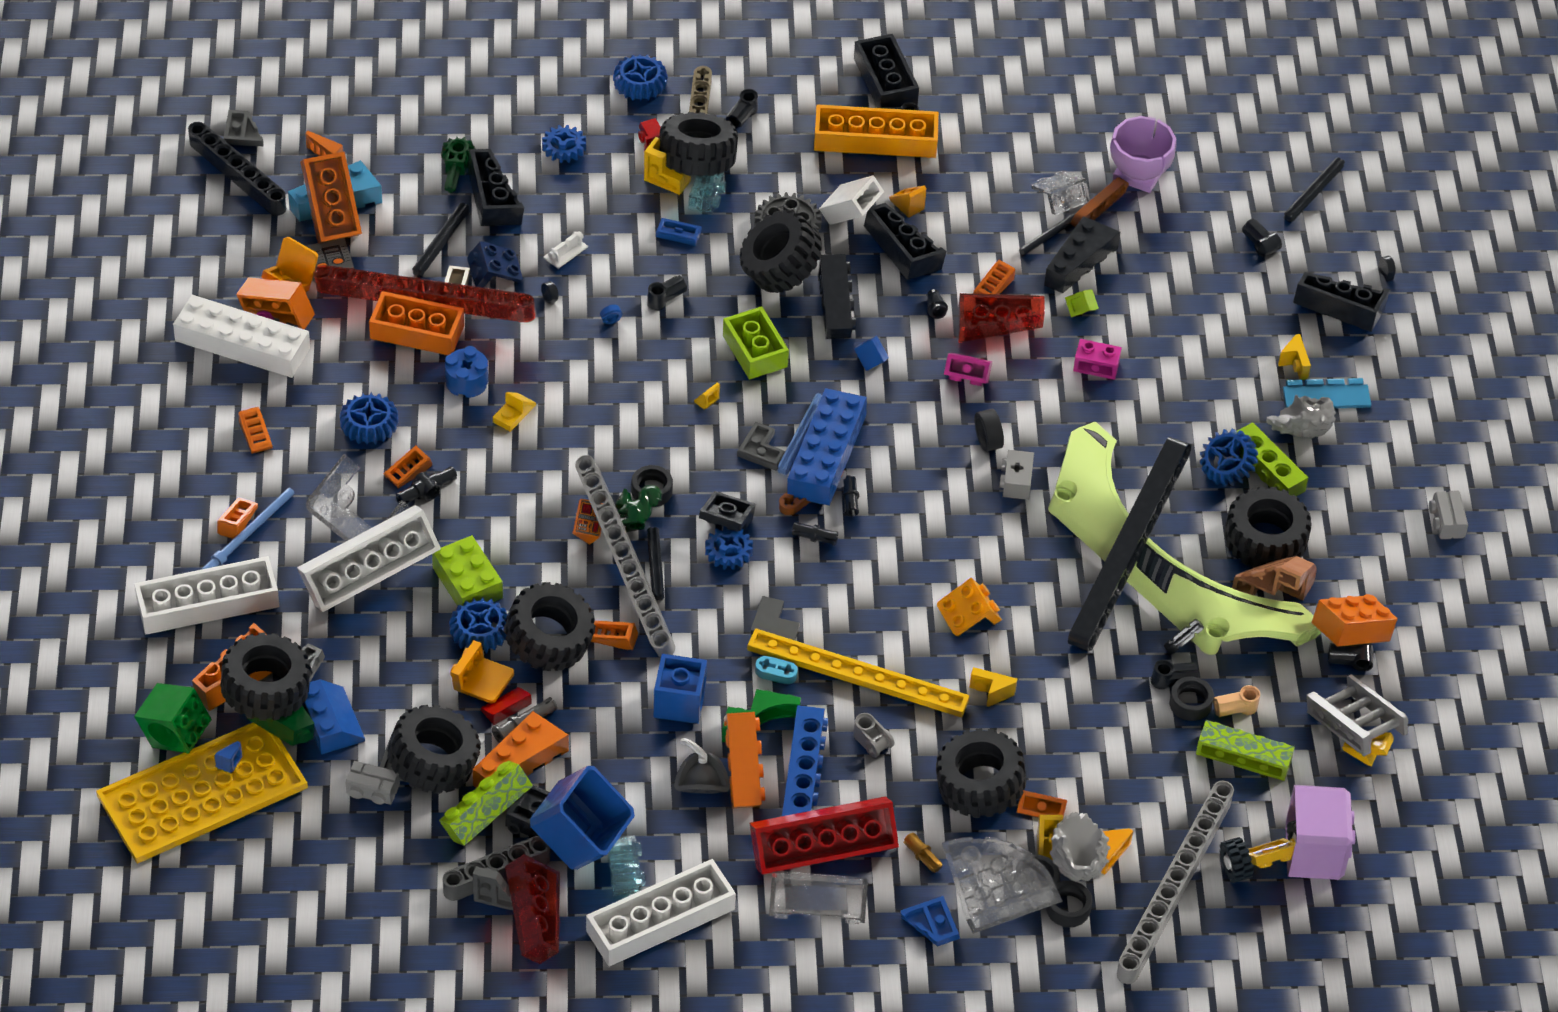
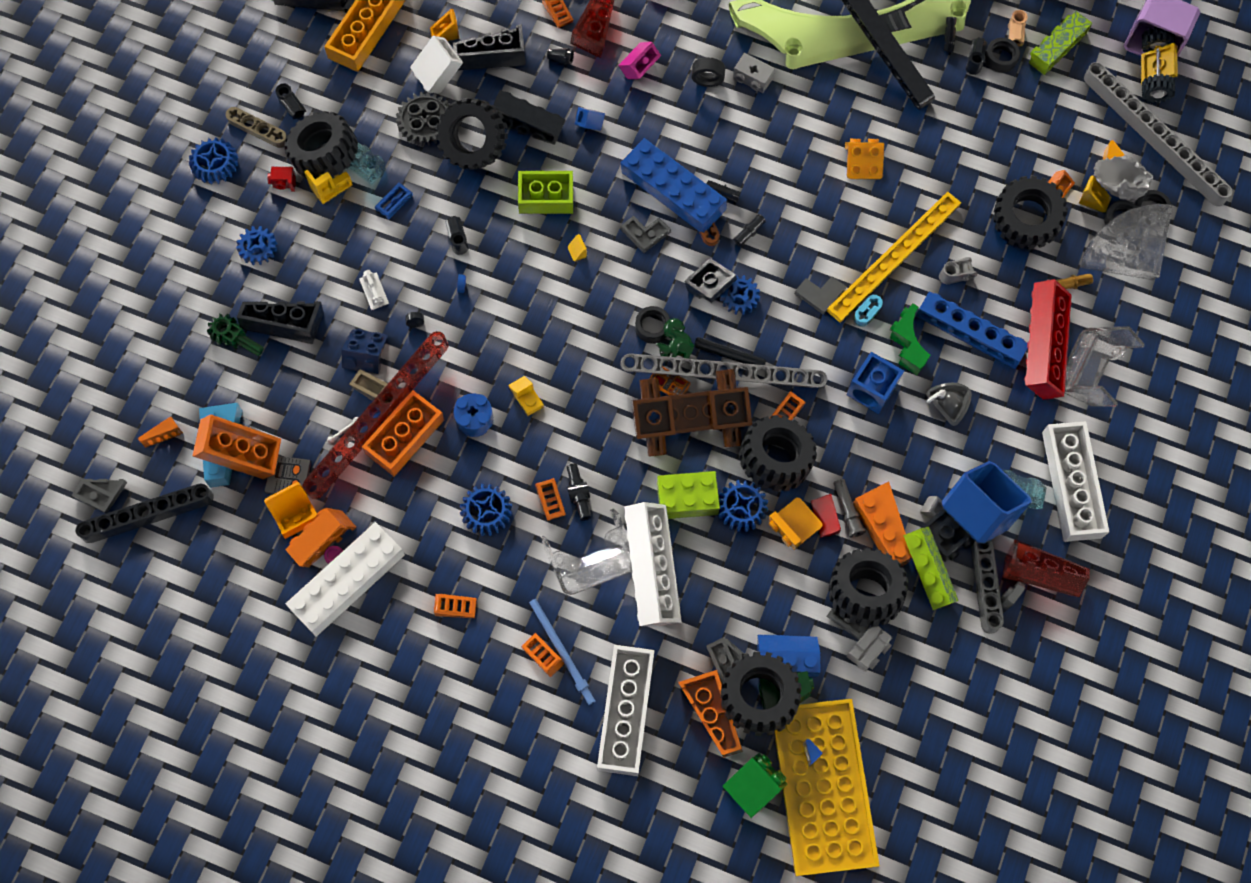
camera: 65 degrees left, 20 degrees up
black axle [412,202,470,277] -> none
orange wedge [724,712,765,809] -> none
medium blue axle [777,393,822,475] -> none
blue wing [900,896,960,947] -> none
yellow slope [969,667,1017,707] -> none
none -> reddish brown piece [631,369,752,457]

